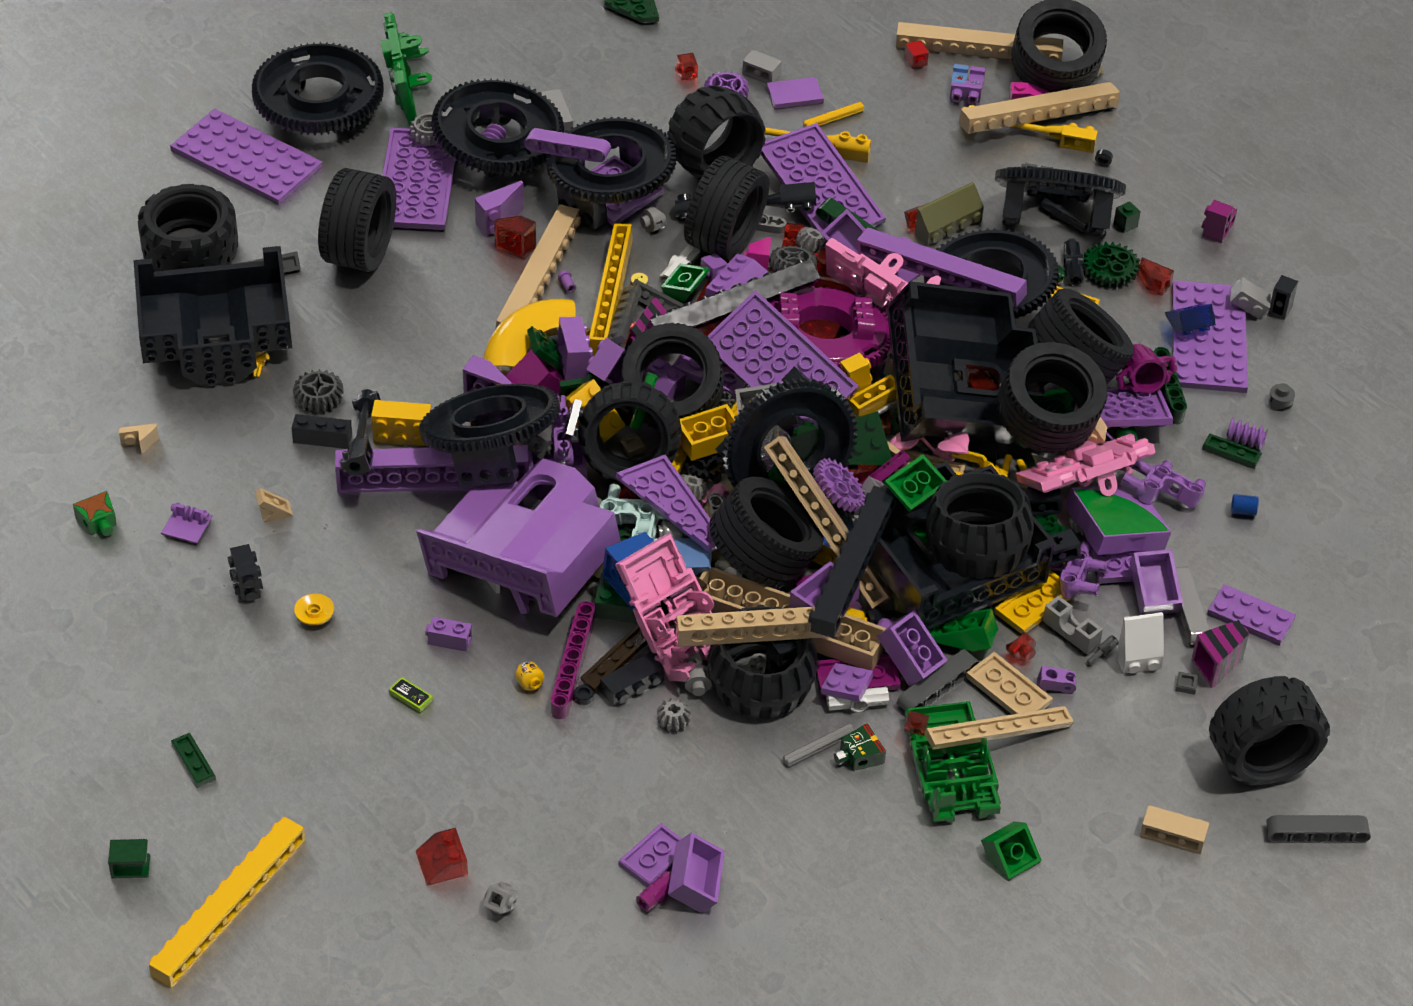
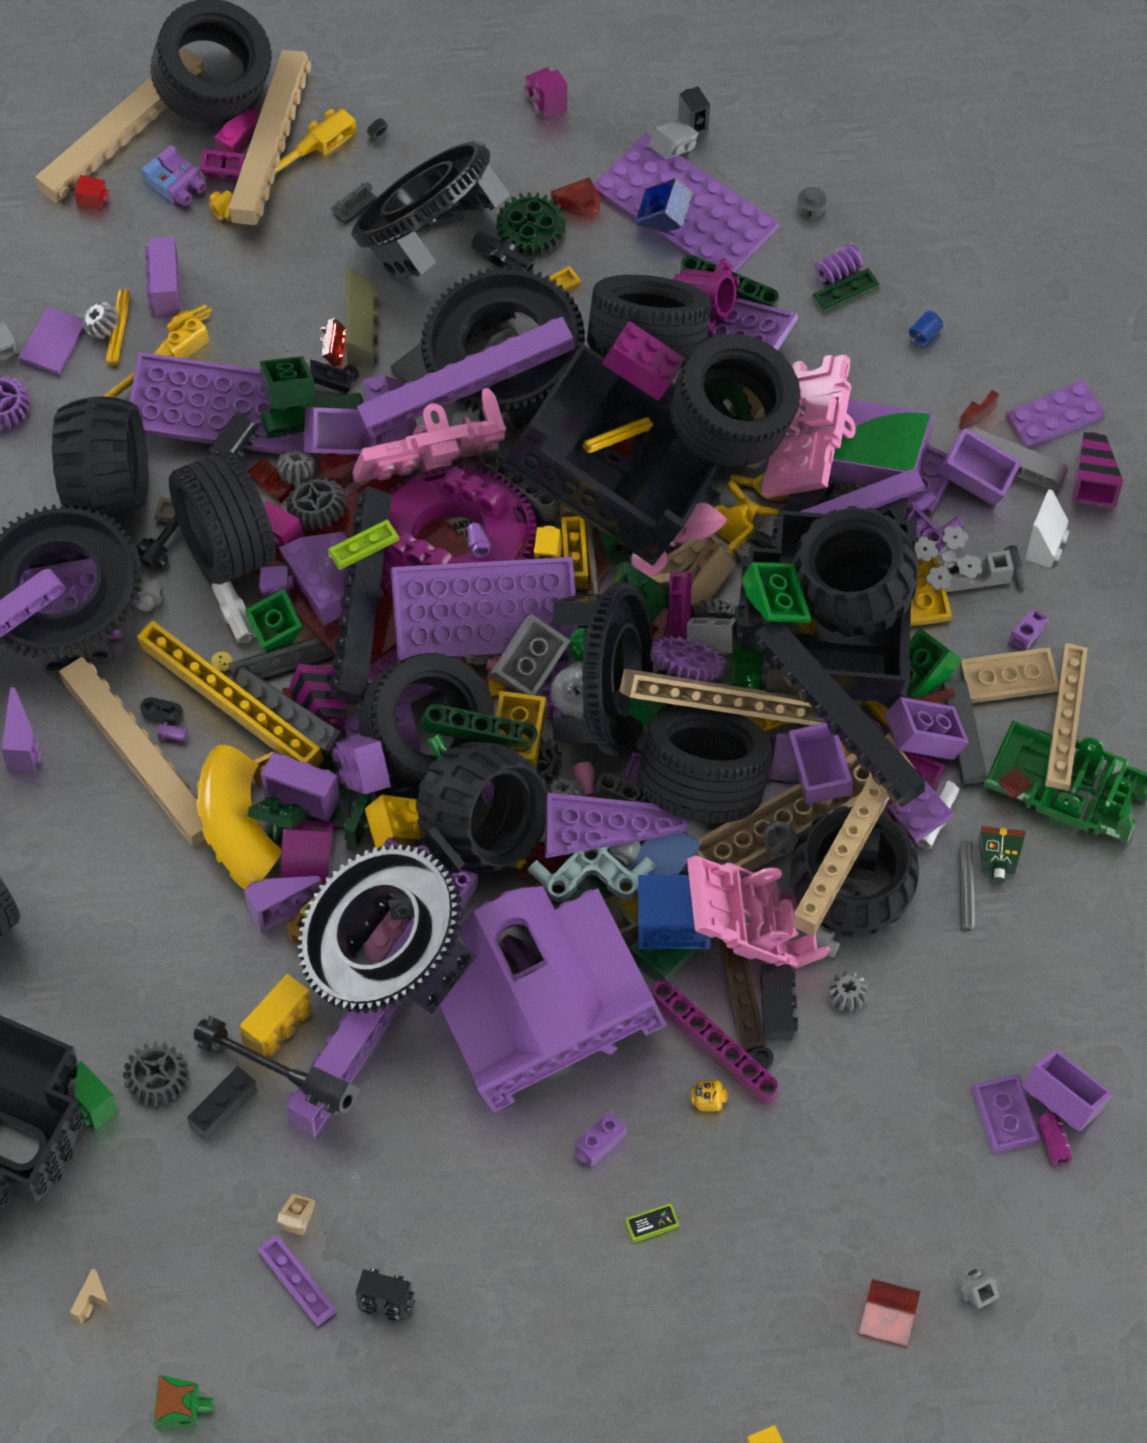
camera: 55 degrees left, 15 degrees up
medium lavender hinge [161,503,213,544] -> none
yellow dish [294,593,334,625] -> none
clear red slope [494,215,536,260] -> none
clear red piece [1006,631,1036,661] -> none
medium lavender pin [1121,460,1206,508] -> none
dark grey tile [1175,672,1199,695] -> none
none -> green slope [75,1061,118,1131]
none -> light grey gear [82,301,120,339]
none -> black beam [140,697,184,726]
none -> medium lavender brick [145,236,181,317]
none -> yellow piece [166,304,212,334]
none -> magenta brick [200,149,246,181]
none -> medium lavender plate [257,1234,337,1327]
none -> dark green brick [259,356,316,411]
none -> black hinge [307,359,359,394]
none -> lime tile [328,519,399,570]
none -> dark green beam [421,704,538,751]
none -> medium lavender cone [467,523,491,558]
none -> yellow axle [582,417,653,453]
none -> magenta brick [602,321,685,401]
none -> dark grey piece [764,821,797,857]
none -> medium lavender tile [800,468,925,514]
none -> light grey plant [915,526,982,590]
none -> clear red tile [915,688,956,703]
none -> clear red slope [958,390,999,430]

